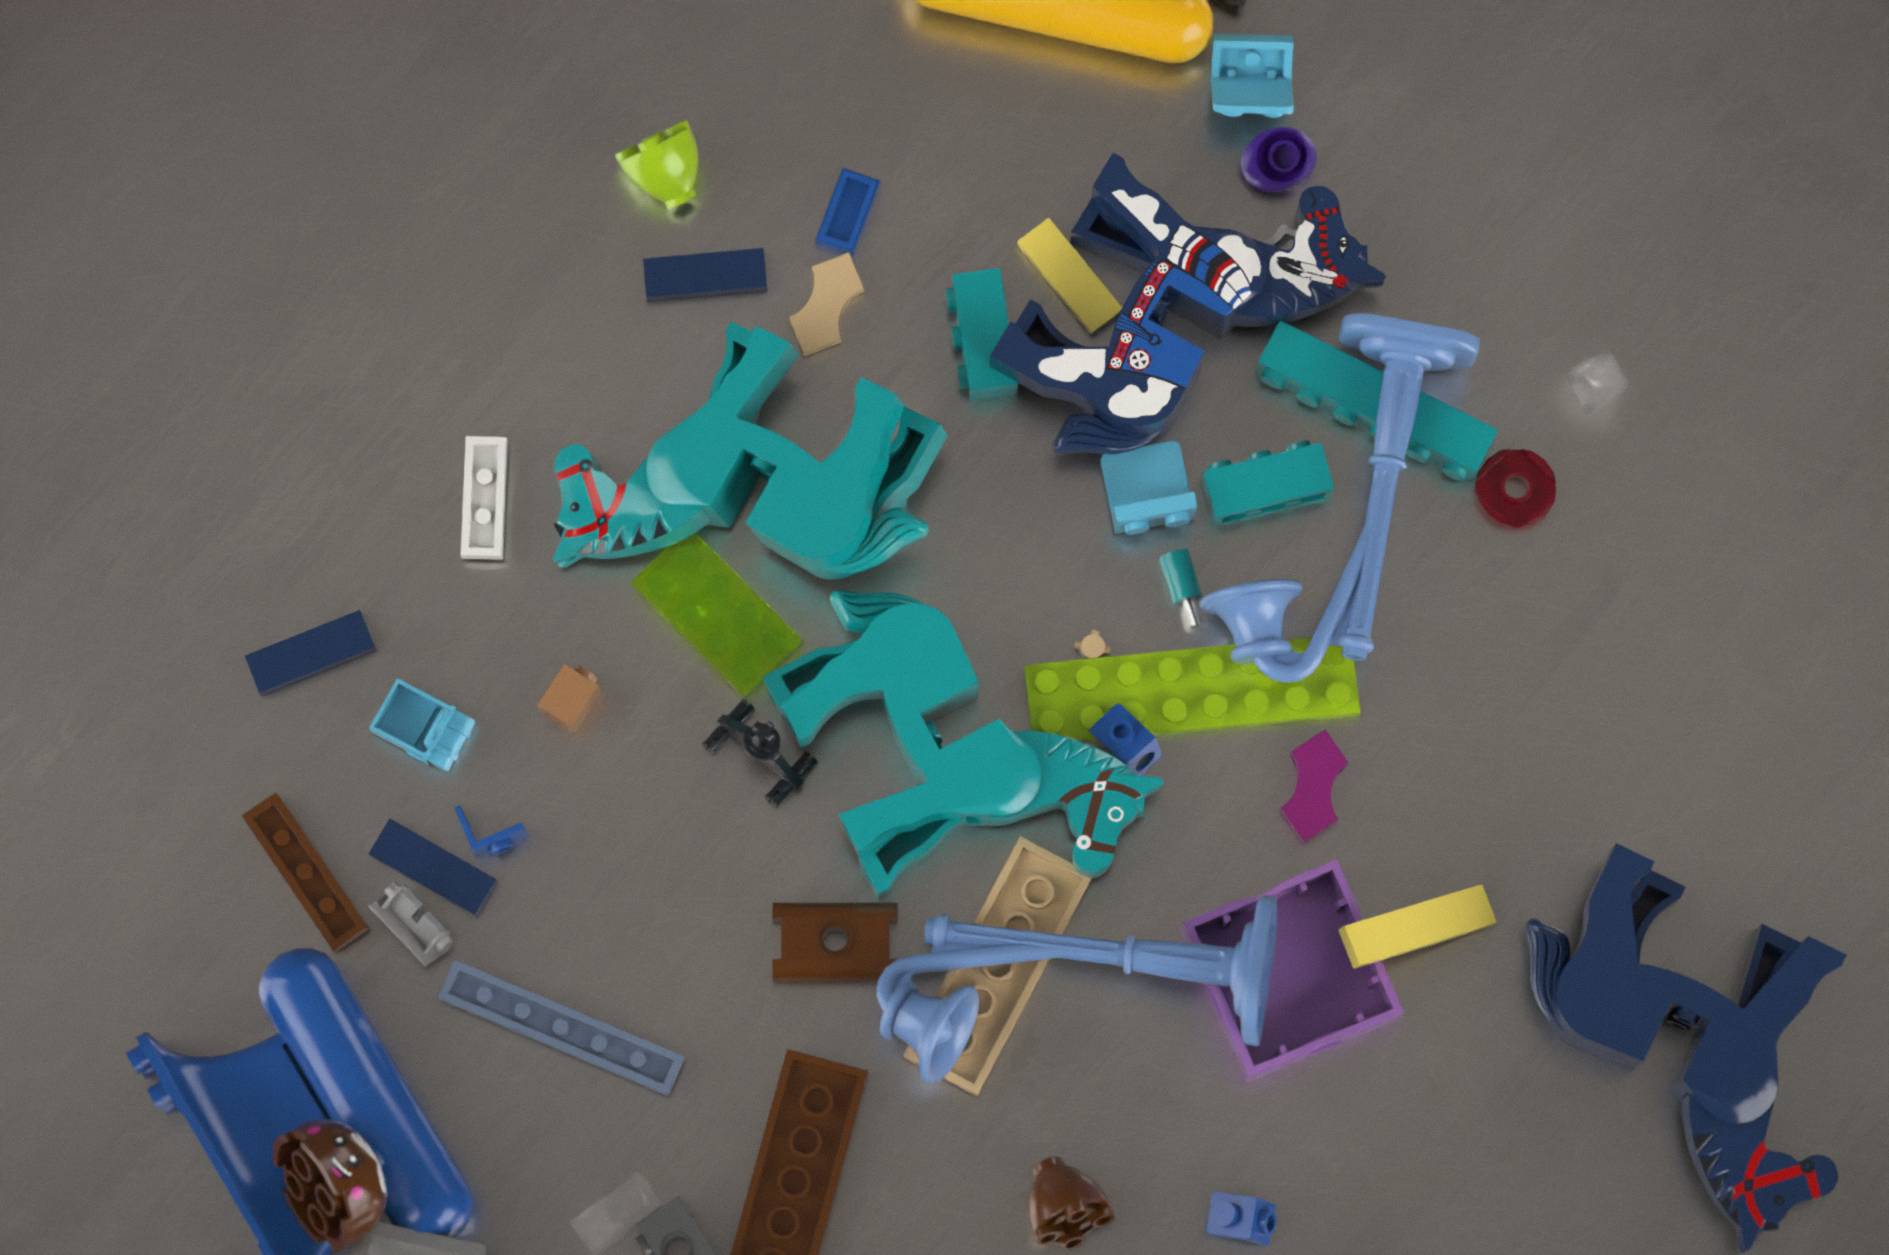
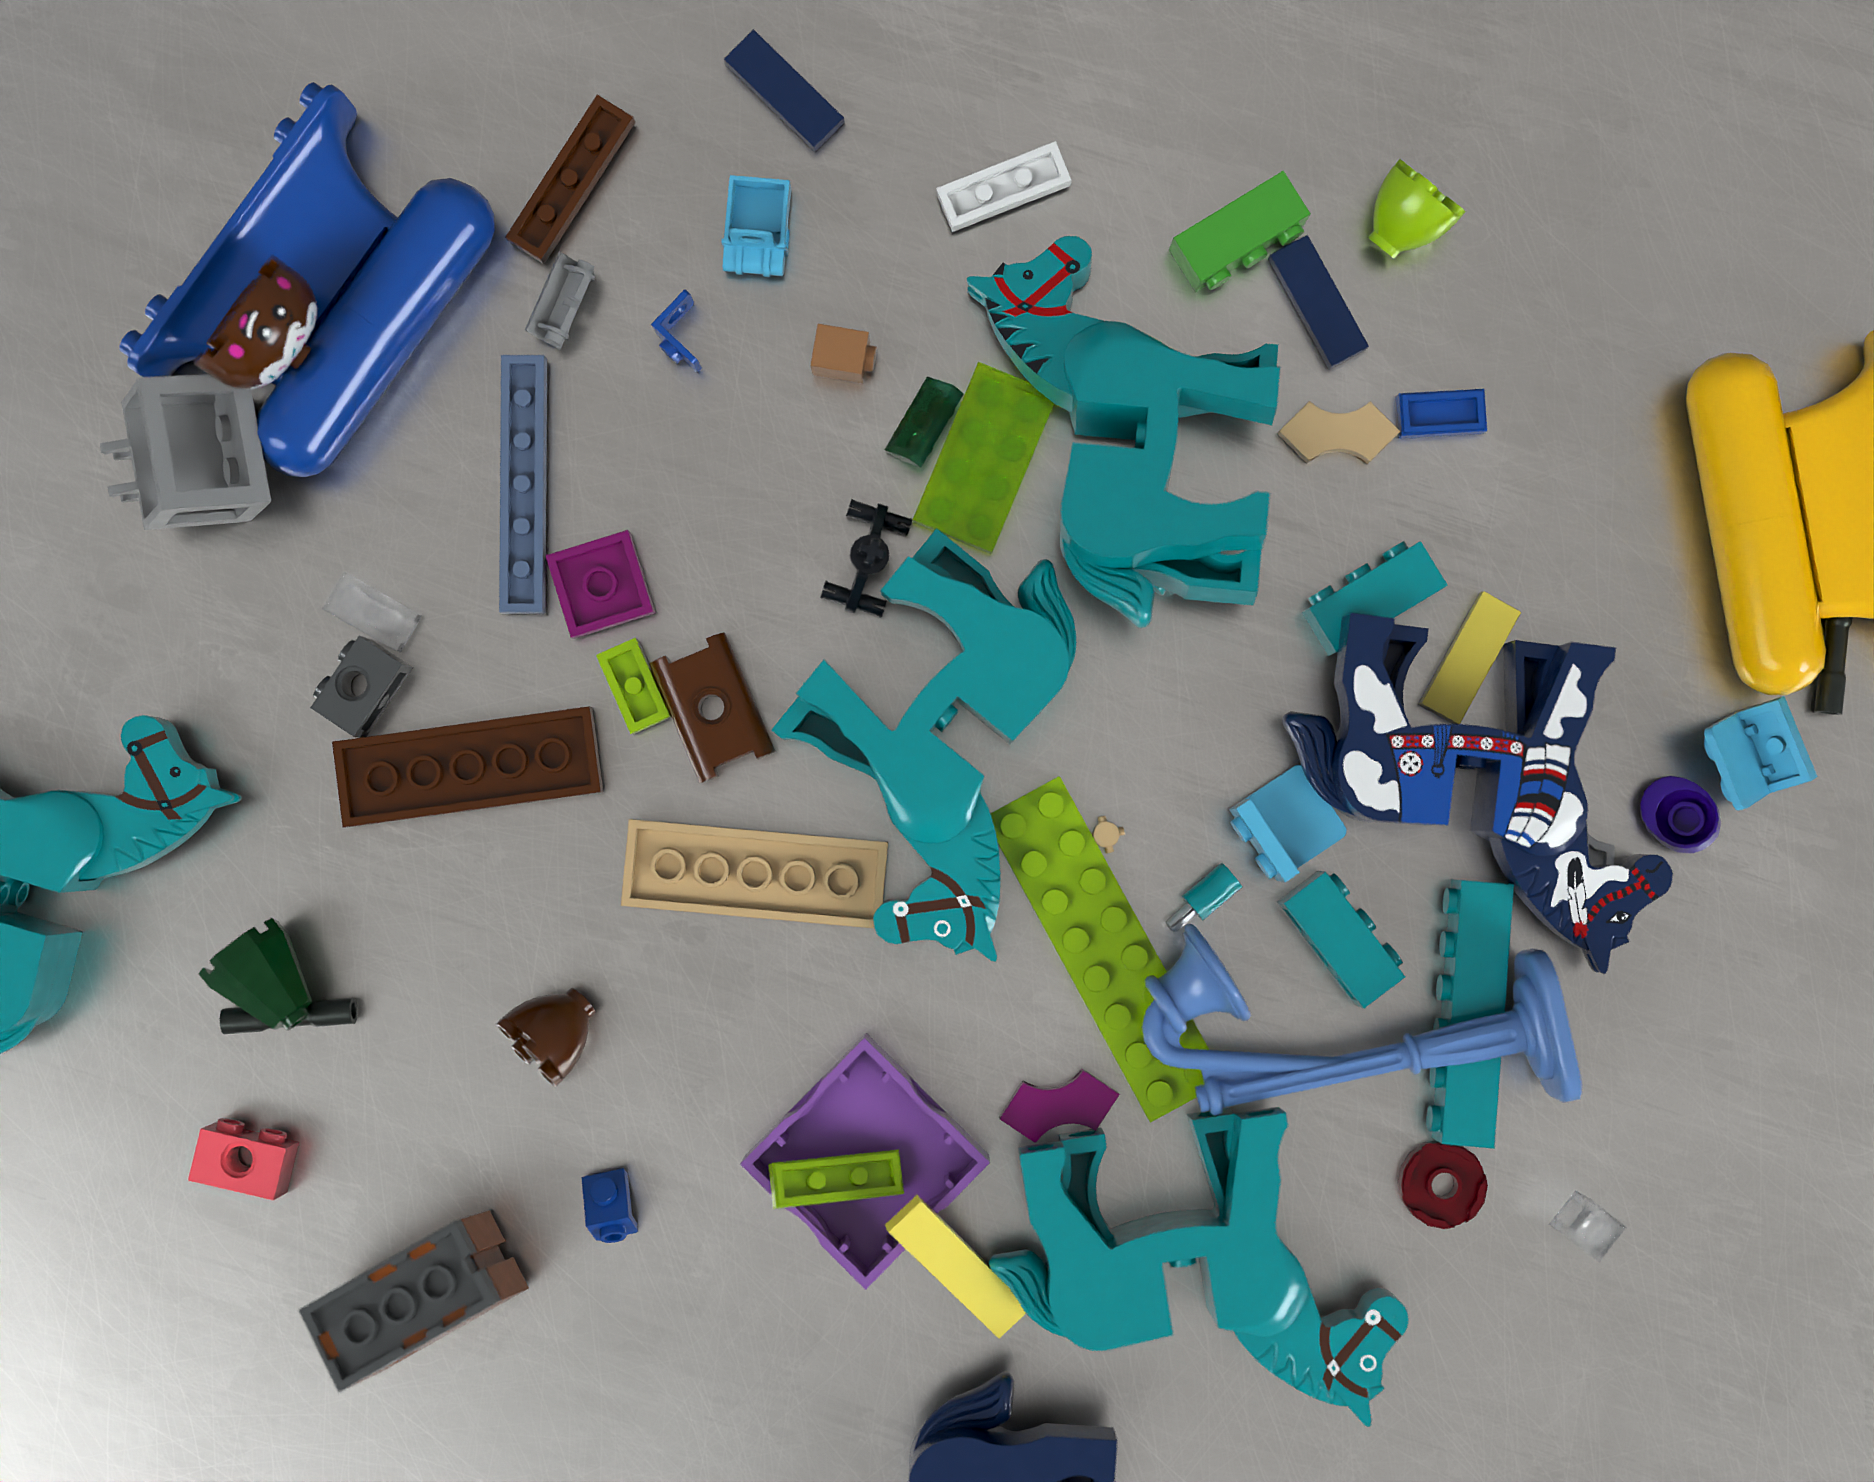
camera: 70 degrees right, 10 degrees up
dark blue tile [368,819,498,917] -> none
medium blue piece [876,895,1277,1084] -> none
blue bracket [1090,704,1163,776] -> none
none -> magenta plate [545,530,656,639]
none -> lime plate [596,638,672,735]
none -> lime tile [768,1150,904,1209]
none -> clear green plate [884,376,964,468]
none -> teal animal [989,1107,1408,1427]
none -> bright green brick [1169,171,1311,292]

